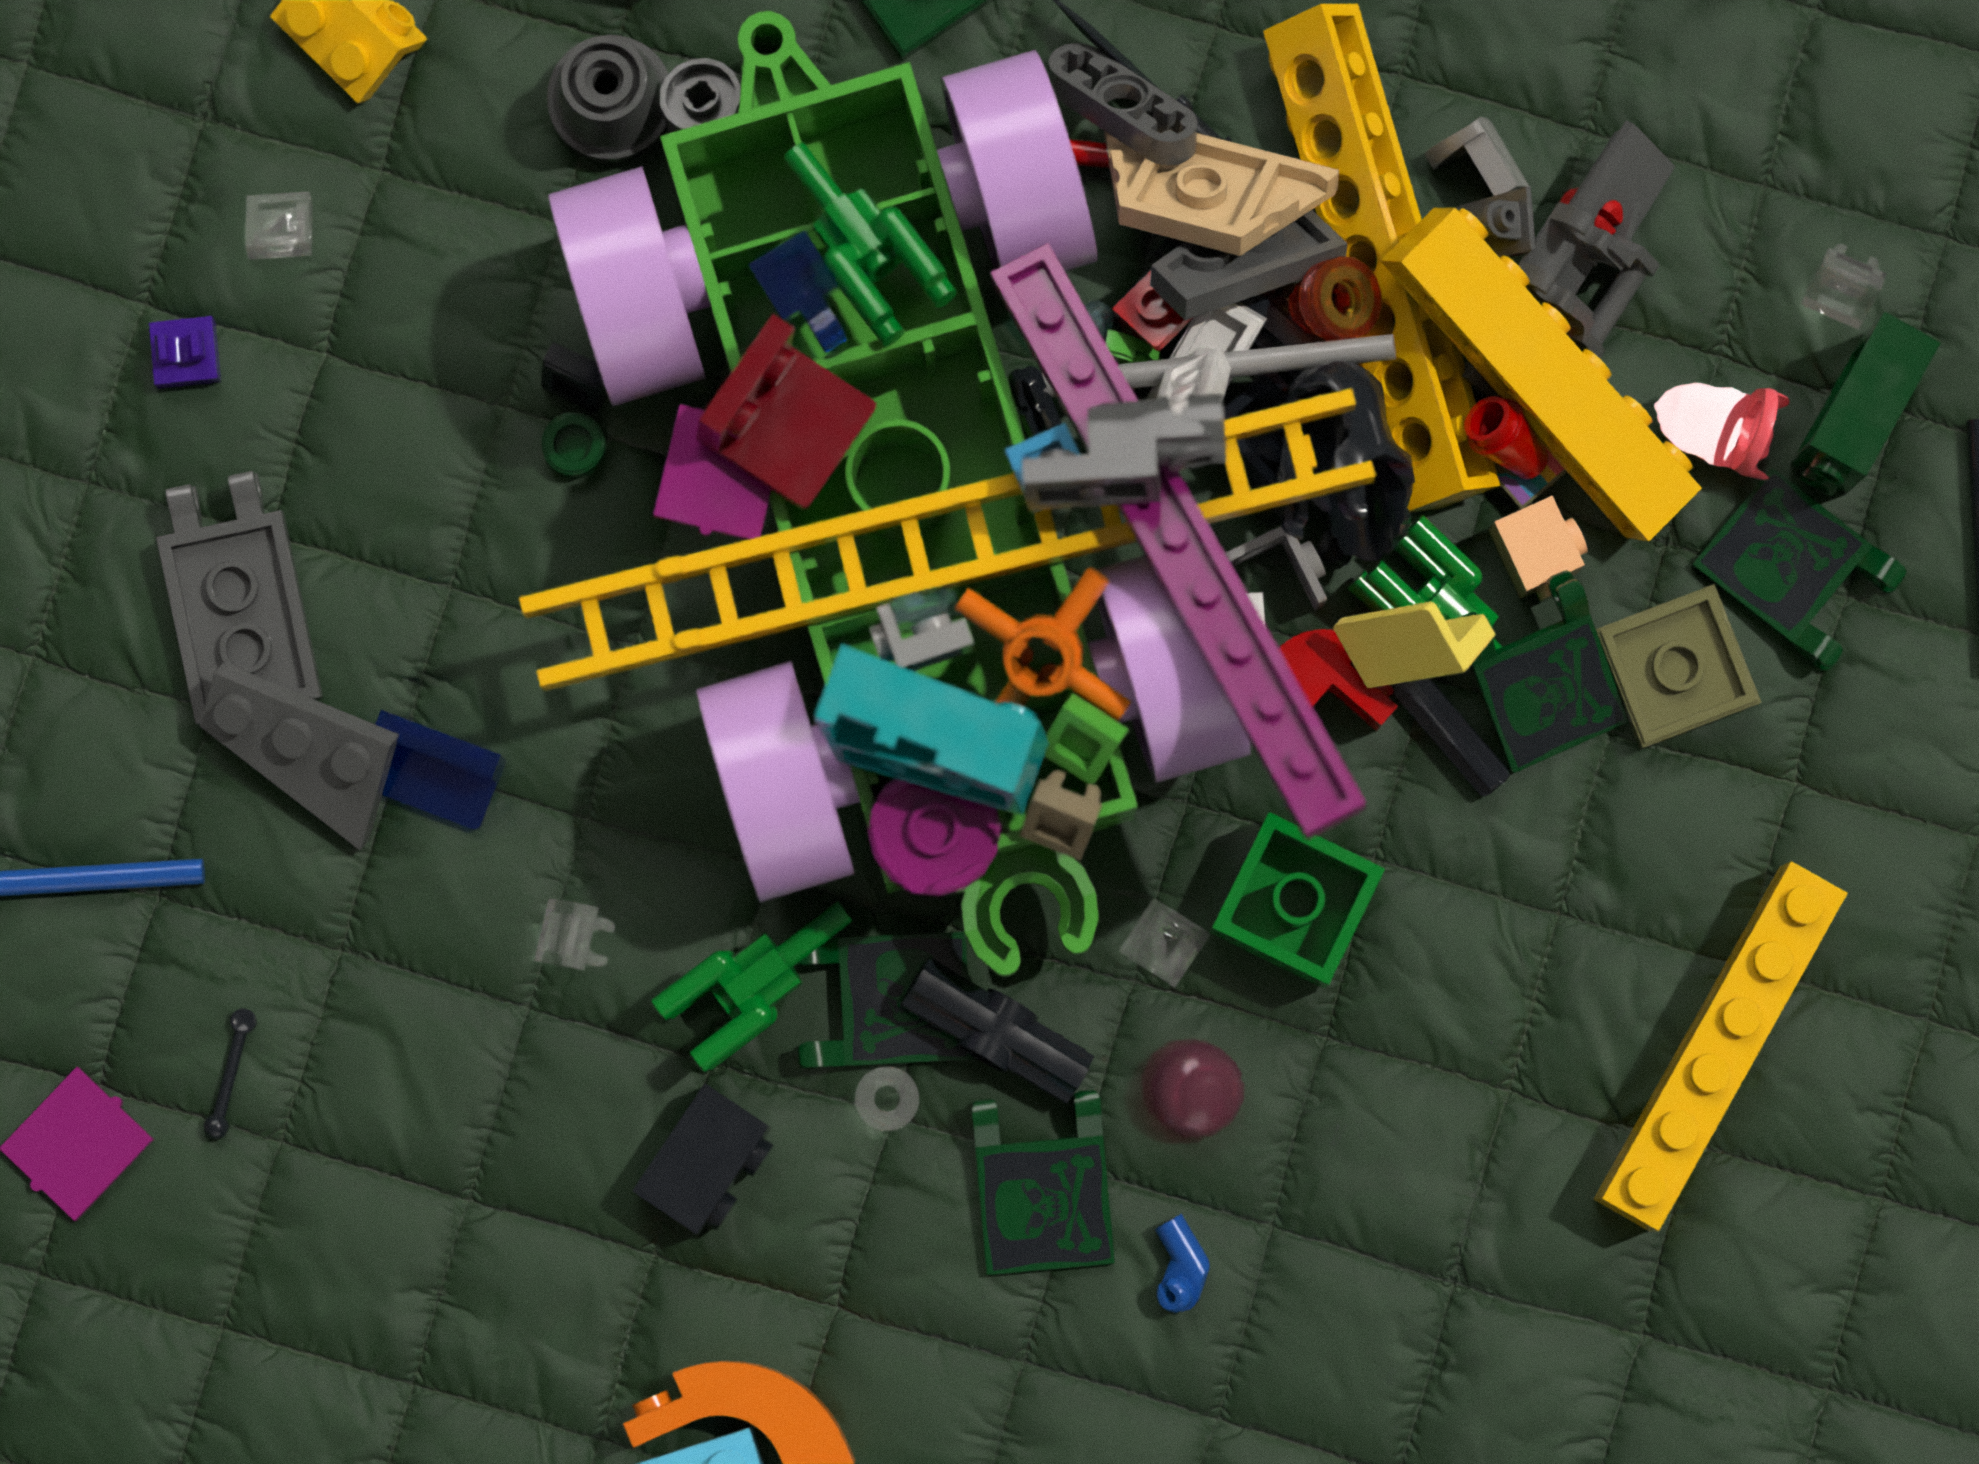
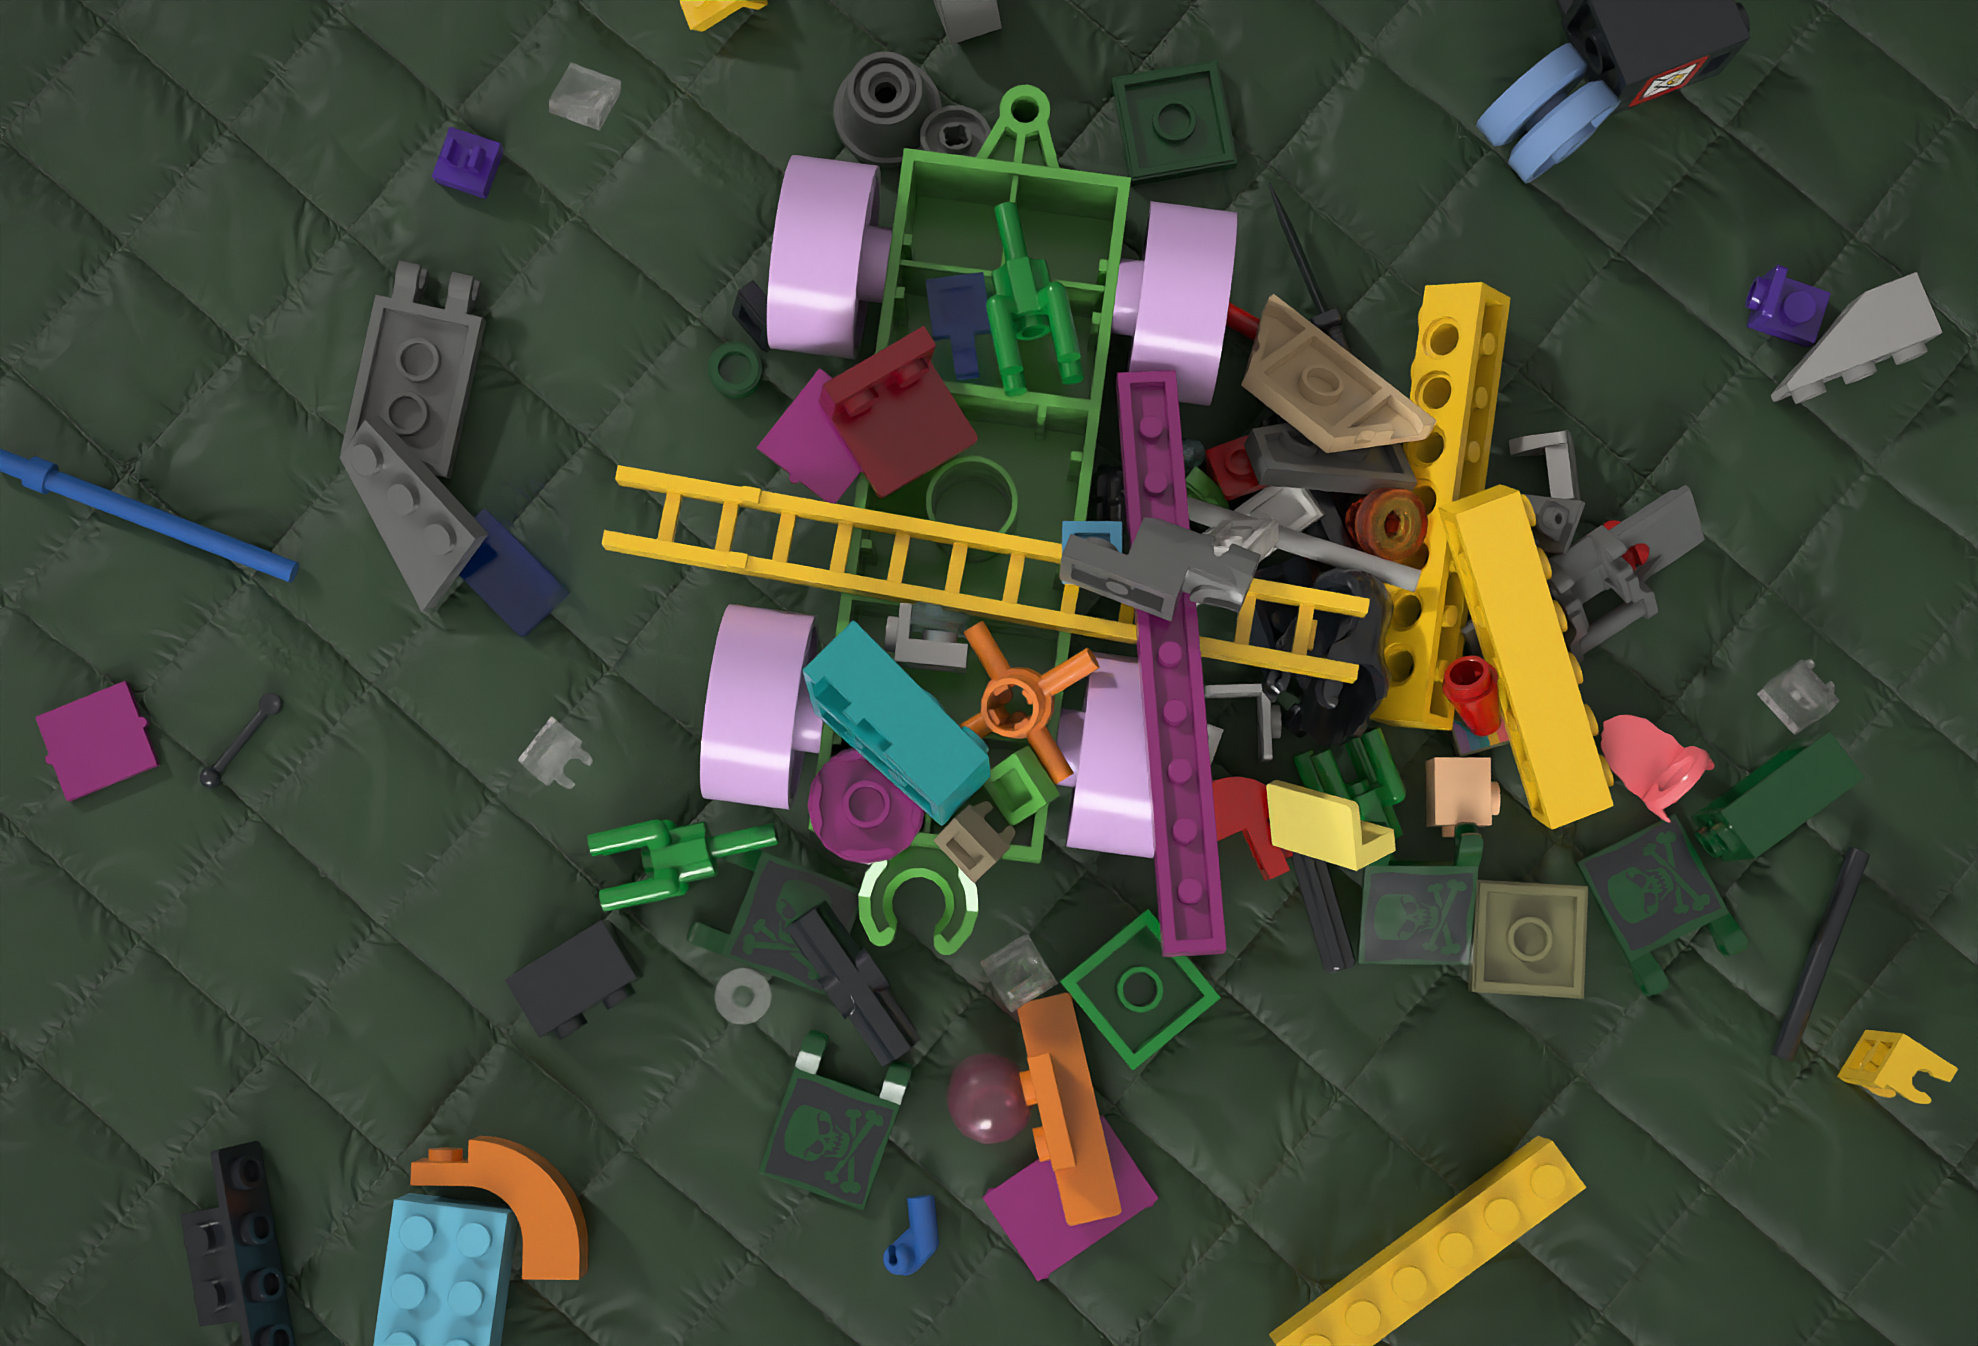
camera: 25 degrees right, 0 degrees up
dark grey beam [1049,43,1198,165] -> none
none -> magenta piece [982,1115,1159,1281]
none -> orange bracket [1017,993,1122,1226]

